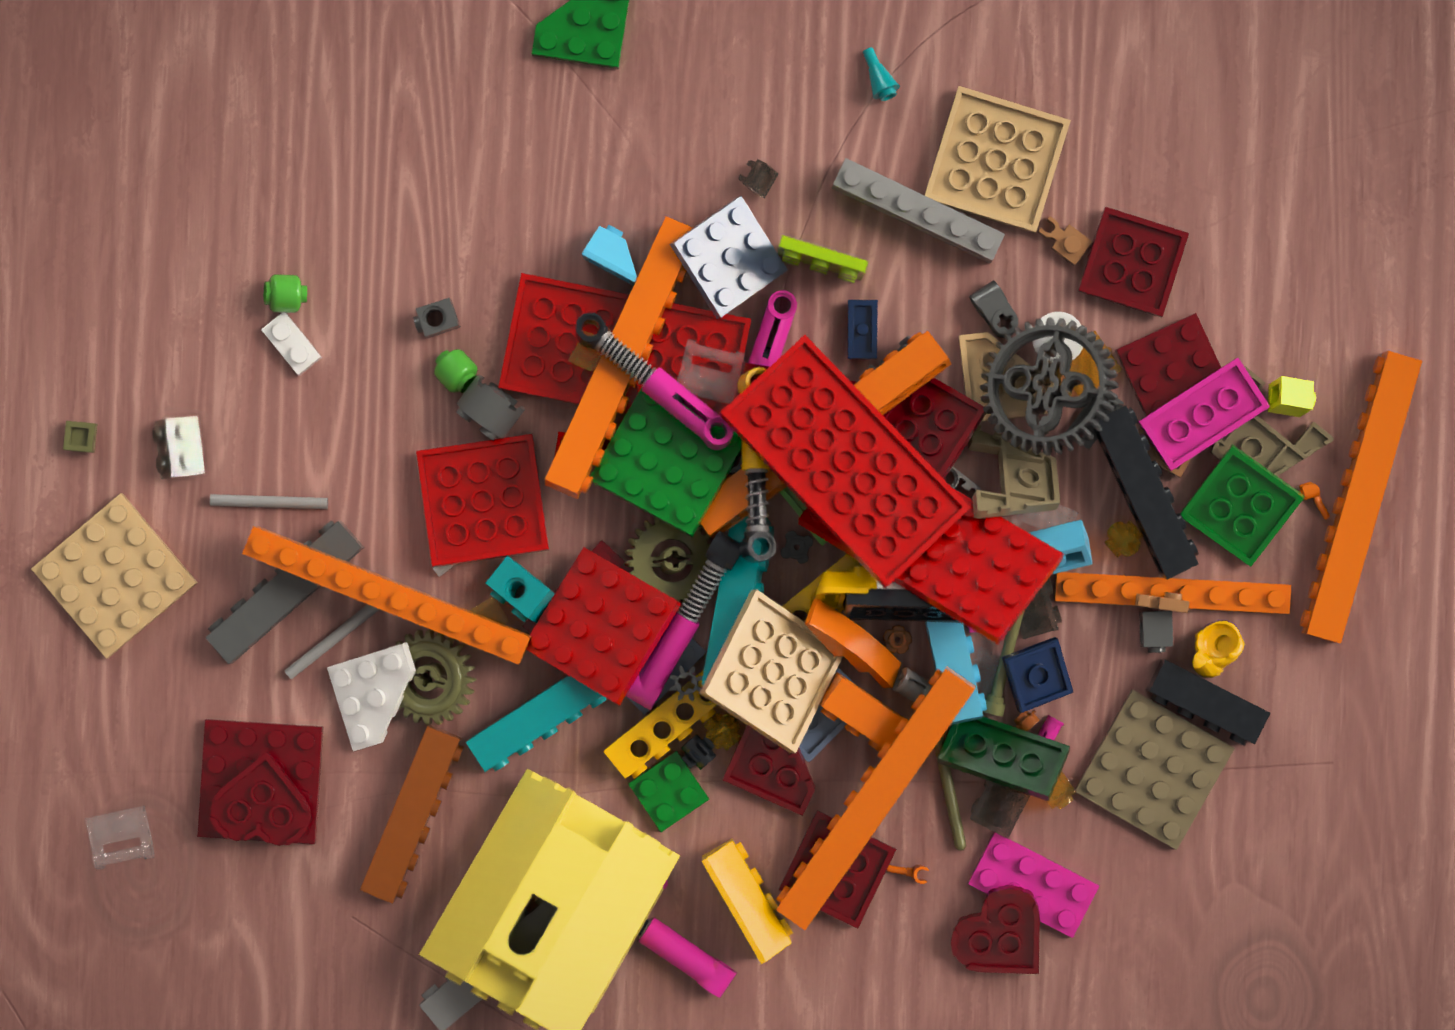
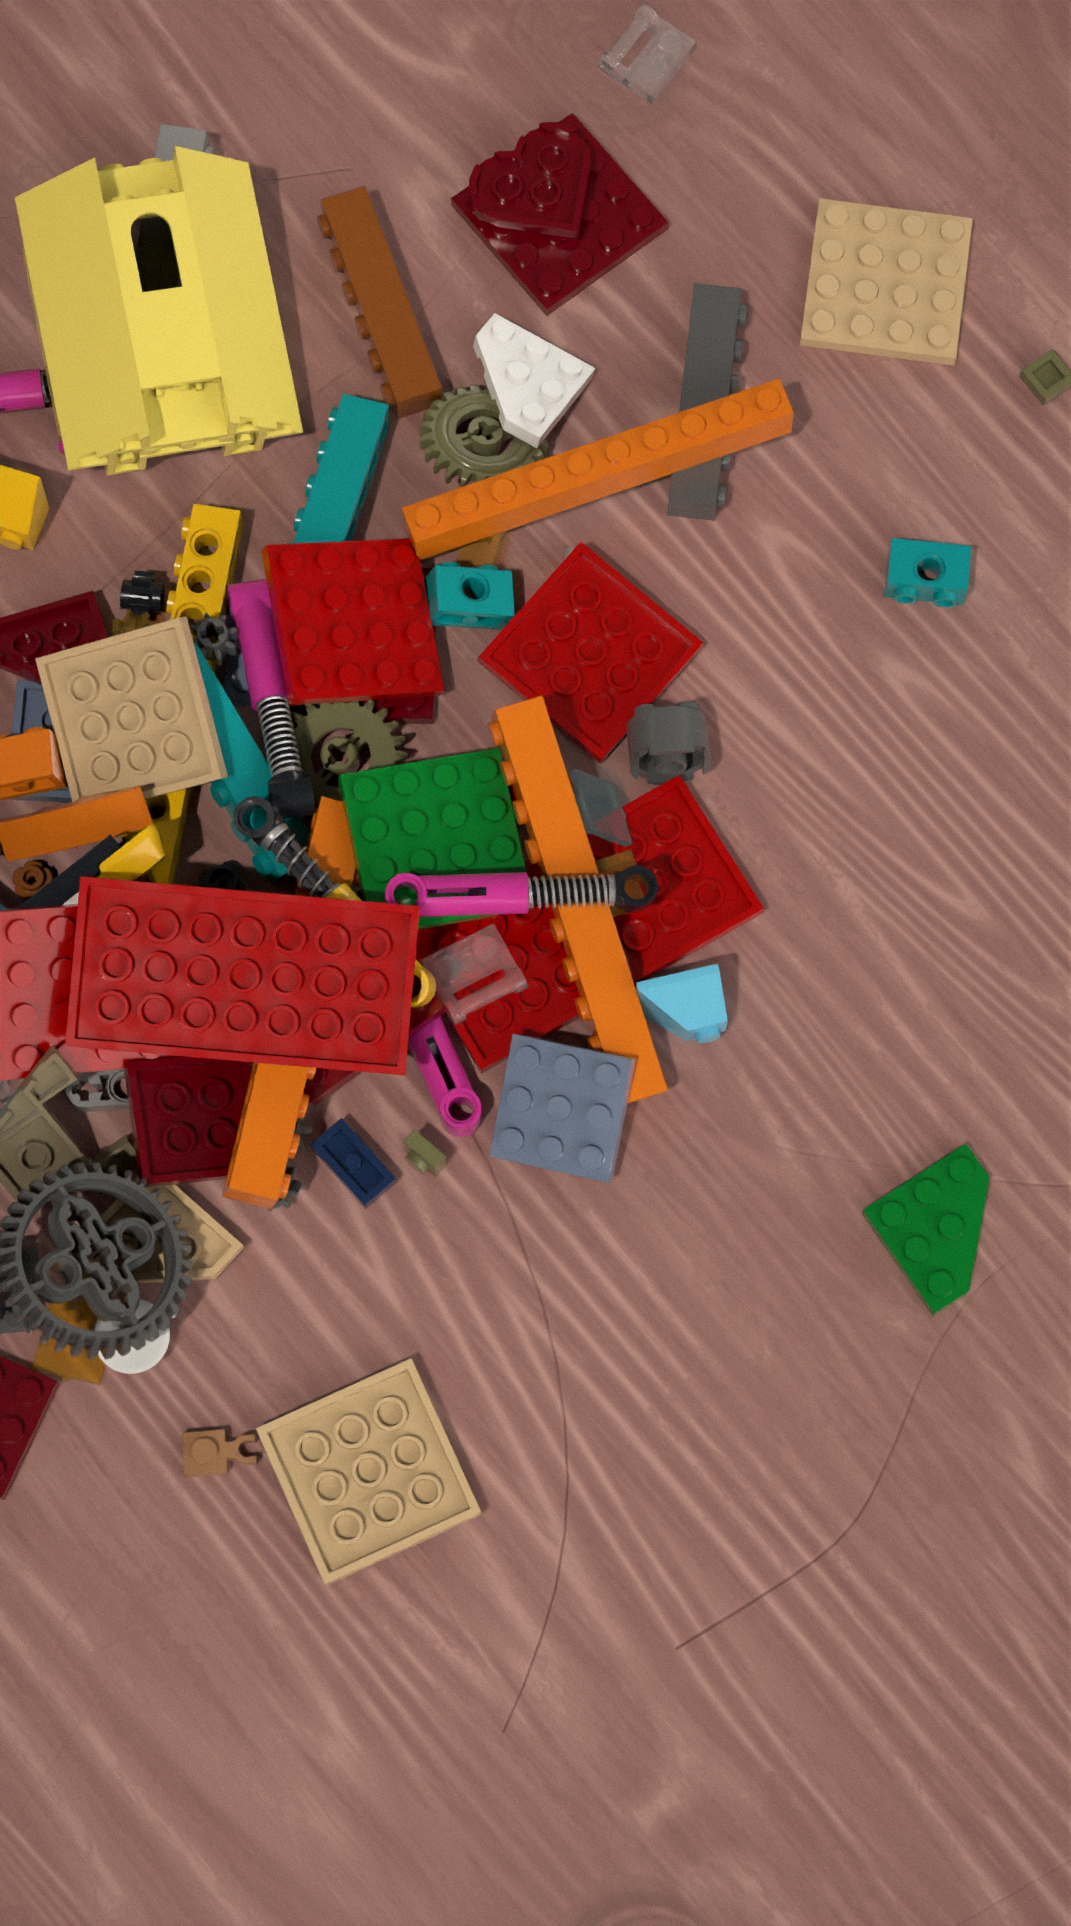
camera: 135 degrees right, 15 degrees down
clear smoke bracket [152,416,205,479] -> none
light grey bar [210,494,328,510] -> none
white plate [261,313,322,376] -> none
bright green head [263,274,307,313] -> none
light grey bar [284,604,380,680] -> none
dark grey brick [413,298,461,339] -> none
bright green head [434,349,478,393] -> none
green plate [628,750,710,832] -> none
clear smoke tile [739,159,779,199] -> none
lime plate [778,235,868,283] -> none
light grey brick [832,158,1005,264] -> none
teal cone [862,47,900,101] -> none
dark grey piece [969,280,1018,338] -> none
dark red plate [1078,207,1189,318] -> none
none -> olive plate [404,1129,447,1177]
none -> clear light blue piece [569,769,632,847]
none -> teal brick [884,538,971,608]

